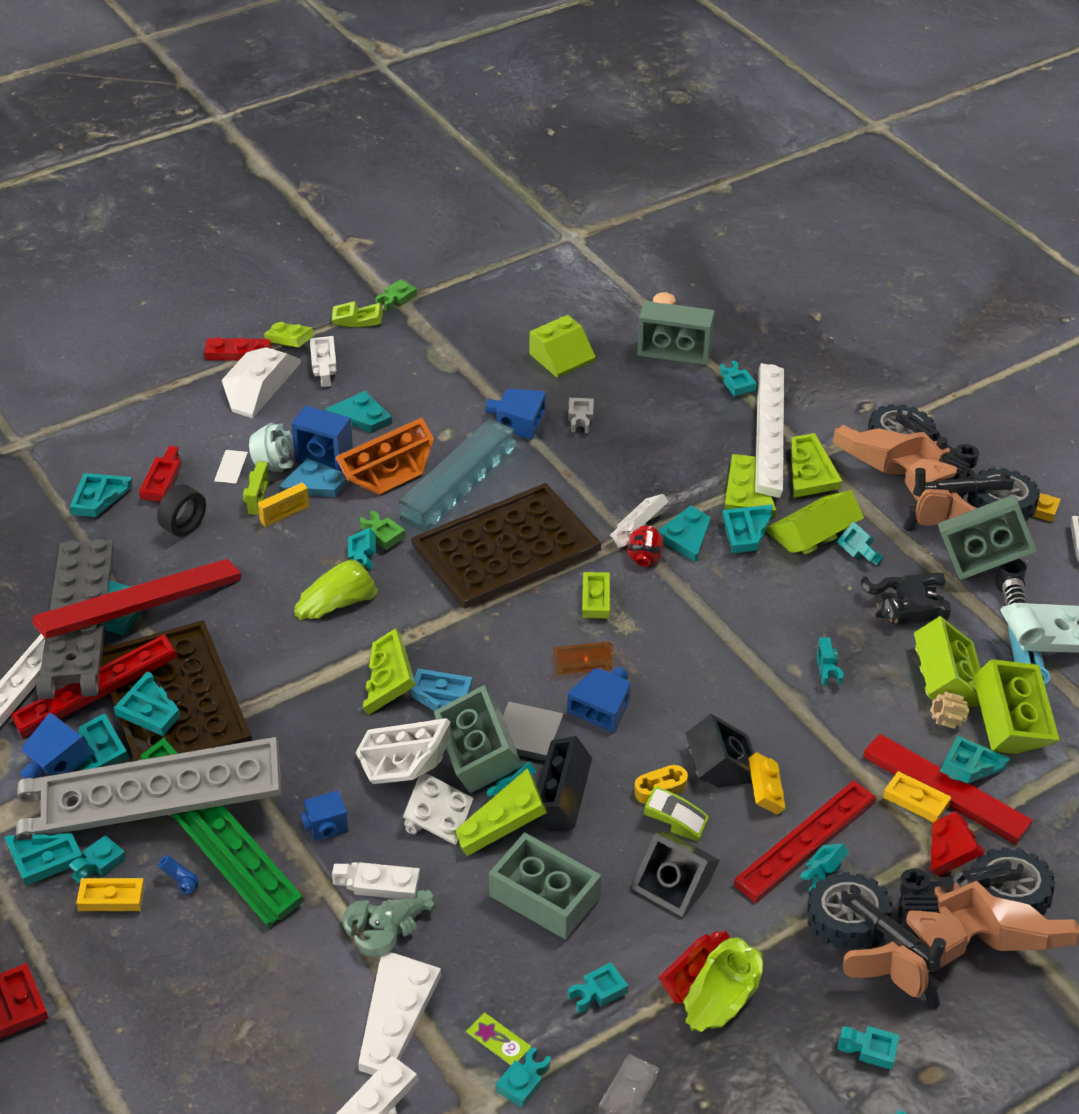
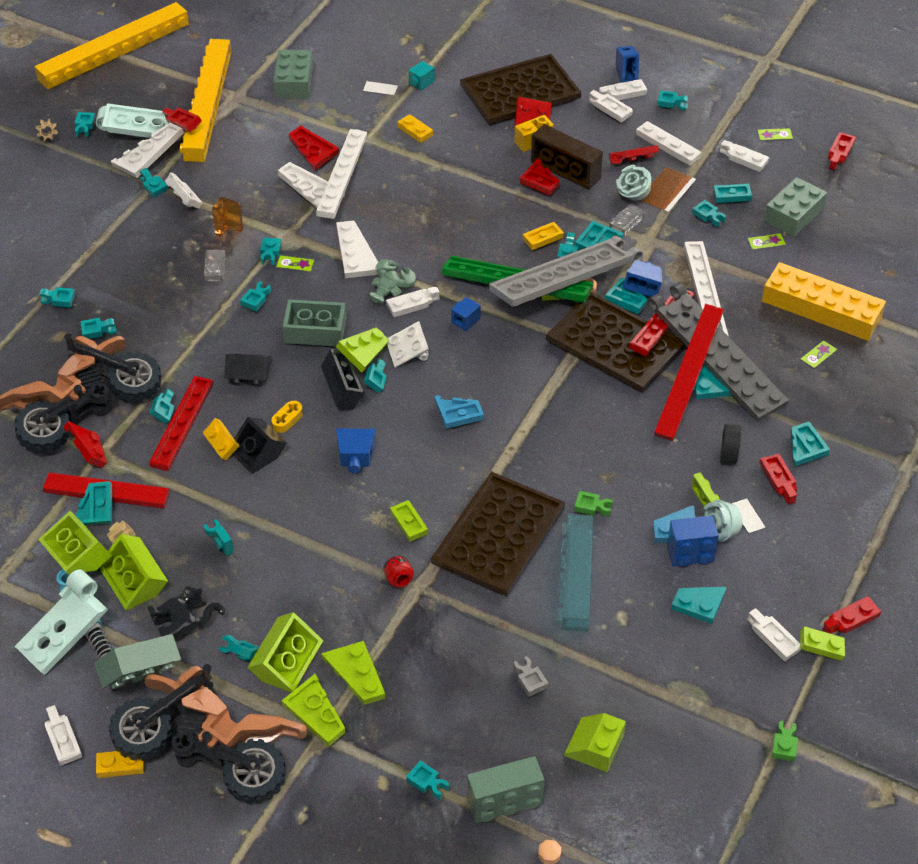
camera: 150 degrees right, 5 degrees up
teal wing [114,672,180,736] -> none
blue arm [158,855,199,895] -> none
white wedge [222,348,301,418] -> none
yellow plate [258,483,310,527] -> none
lime hair [294,559,378,621] -> none
lime slope [331,301,383,327] -> none
orange wedge [335,417,434,495] -> none
teal plate [348,528,376,571] -> none
white wedge [356,718,450,784] -> none
lime wing [363,628,416,715] -> none
sand green brick [433,685,523,794] -> none
blue torso [485,389,546,439] -> none
light grey tile [503,702,563,761] -> none
clear orange panel [553,641,613,675] -> none
white hinge [610,494,668,548] -> none
slope [643,786,709,842] -> none
teal wing [658,505,711,562] -> none
red hinge [658,930,731,1004] -> none
lime hair [684,937,763,1032] -> none
teal wing [722,504,772,553] -> none
white plate [755,363,784,498] -> none
yellow plate [883,771,951,822] -> none

